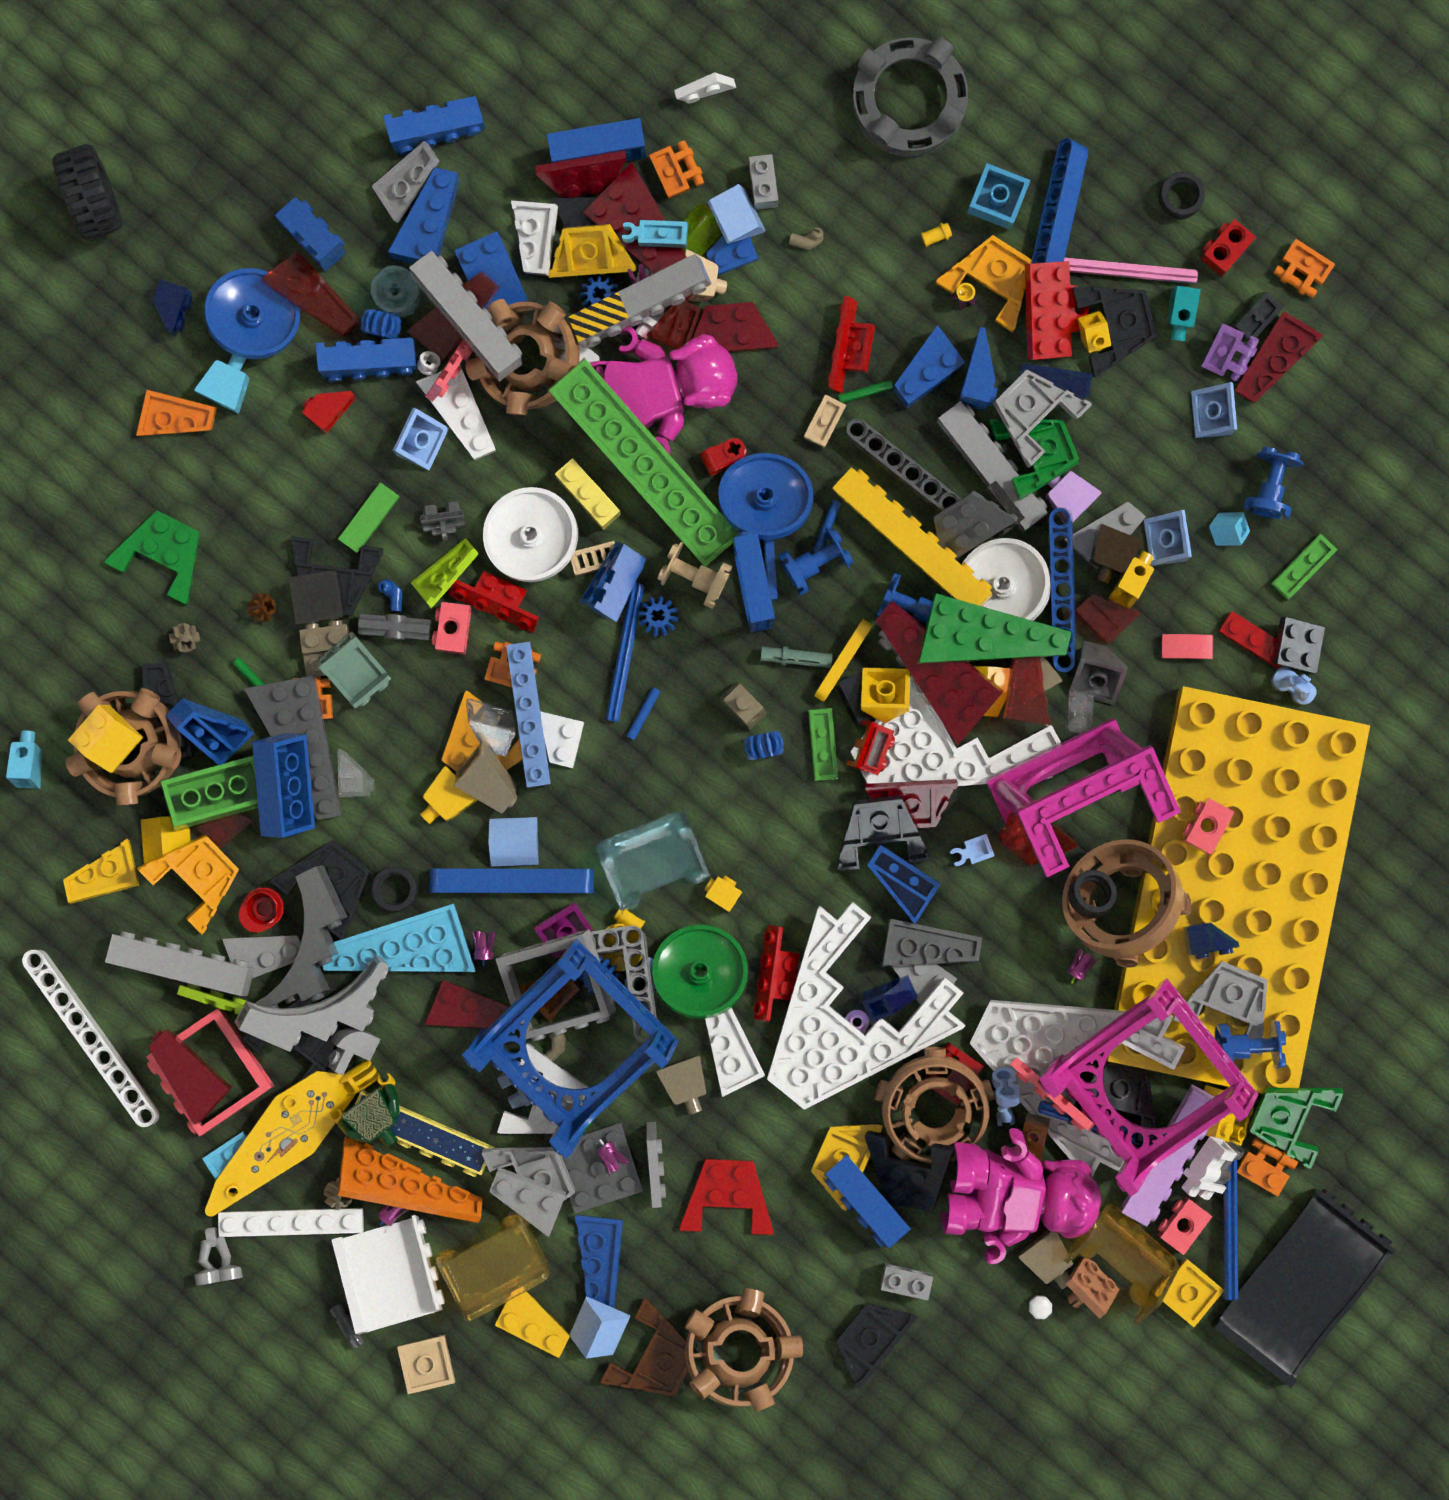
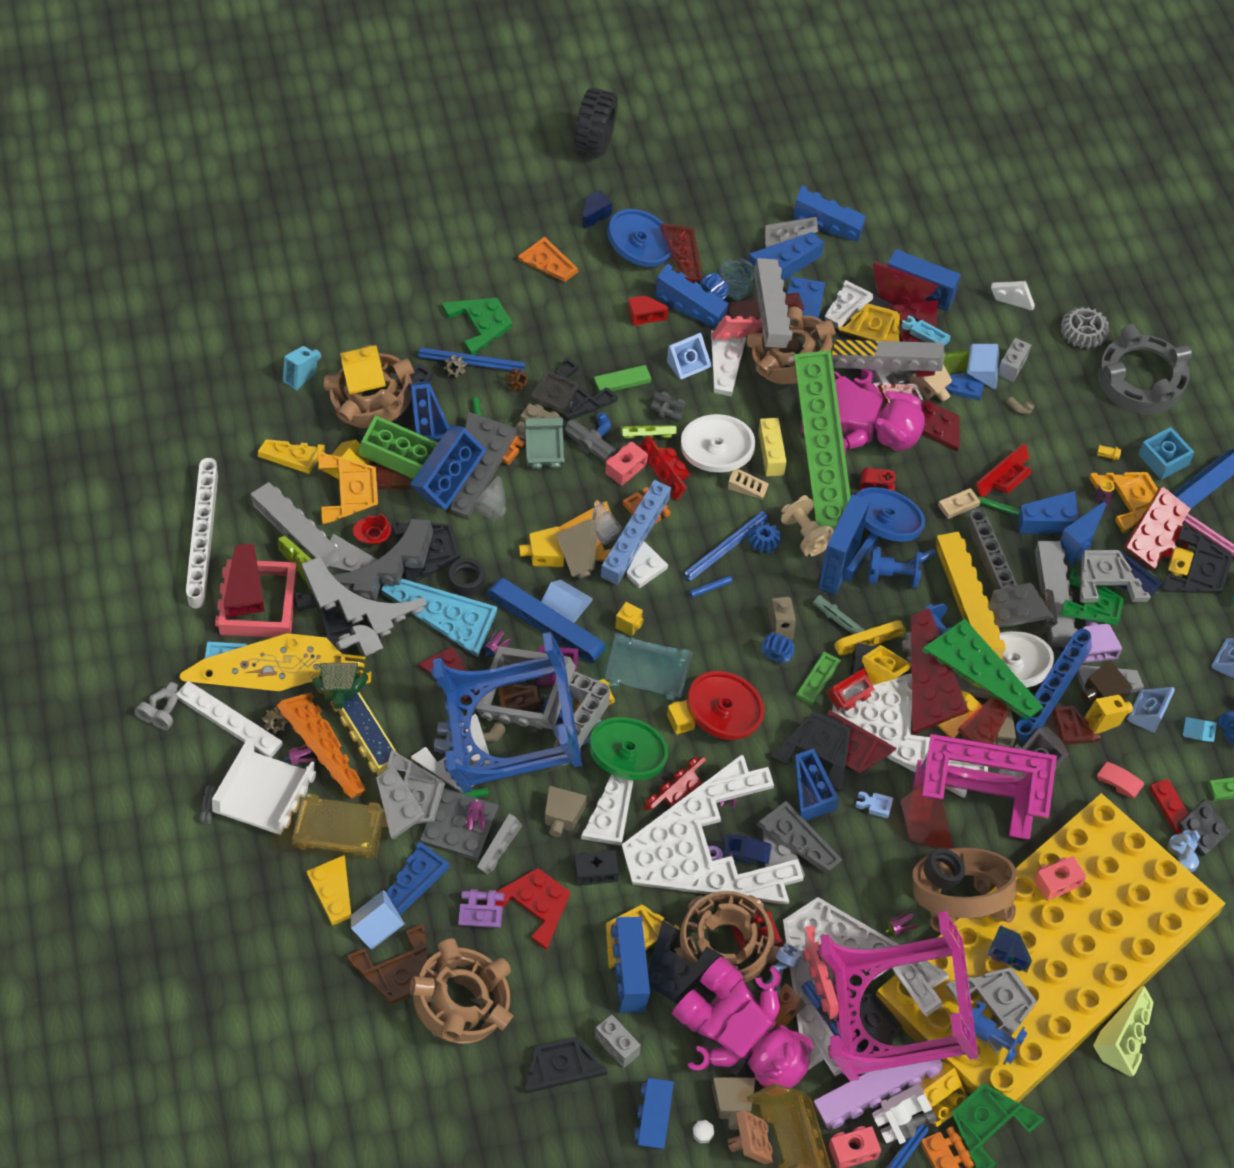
camera: 35 degrees right, 30 degrees down
medium azure torso [194,354,249,414] -> none
blue wedge [275,197,346,272] -> none
tan plate [397,1334,456,1394] -> none
wedge [579,542,646,622] -> none
orange plate [649,140,705,200] -> none
none -> blue axle [418,348,525,372]
none -> medium lavender plate [458,889,504,928]
none -> black brick [574,850,619,886]
none -> yellow brick [615,602,644,636]
none -> blue wedge [634,1078,674,1150]
none -> red dish [686,671,764,740]
none -> light grey gear [1061,306,1109,350]
none -> yellowish green wedge [1093,986,1153,1077]

